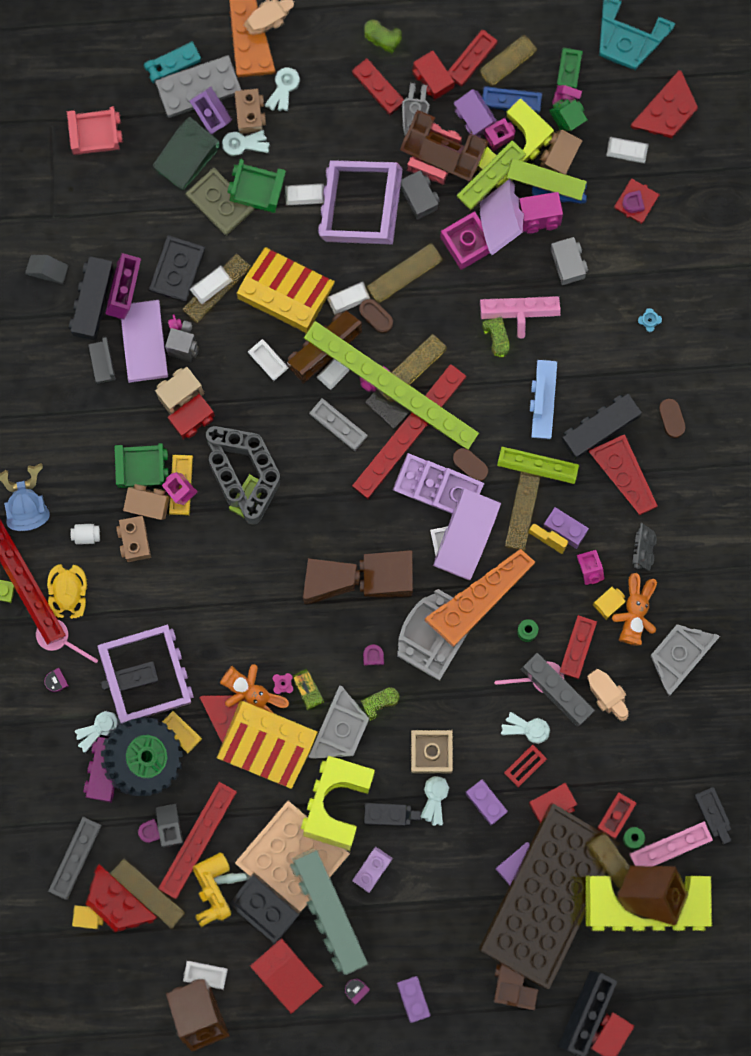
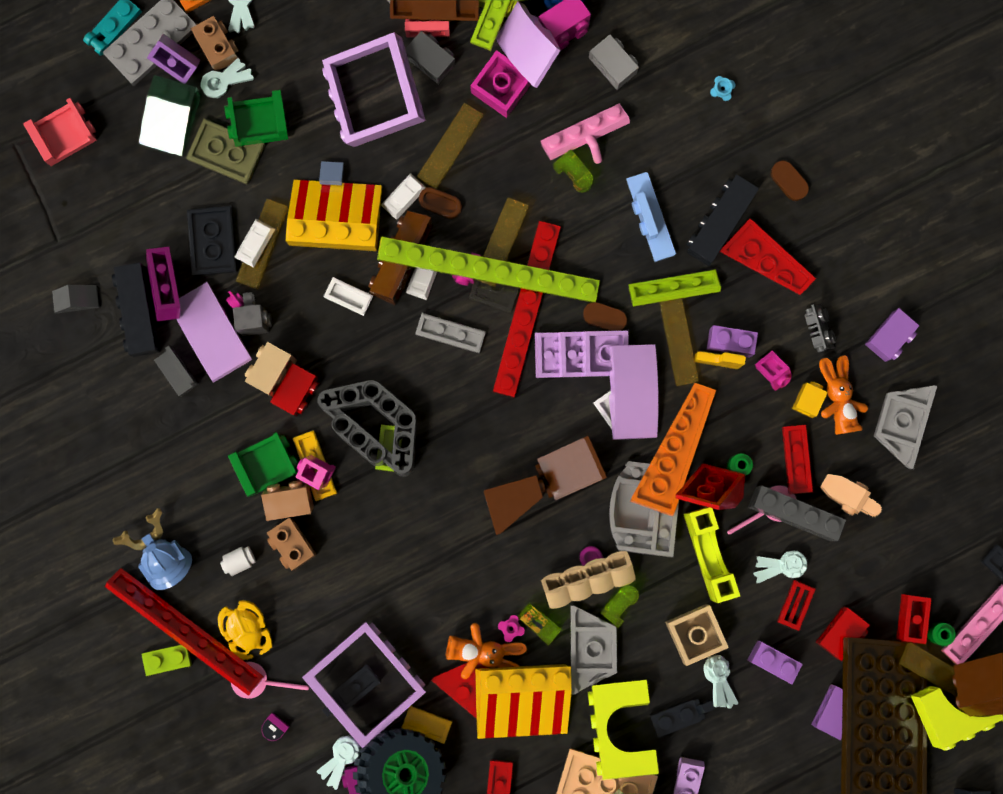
camera: 25 degrees left, 5 degrees up
white tile [285,184,325,205] -> none
none -> sand blue tile [319,161,344,186]
none -> tan brick [541,551,636,609]
none -> red slope [676,464,745,510]
none -> neon yellow arch [683,507,740,603]
none -> medium lavender brick [865,308,919,362]

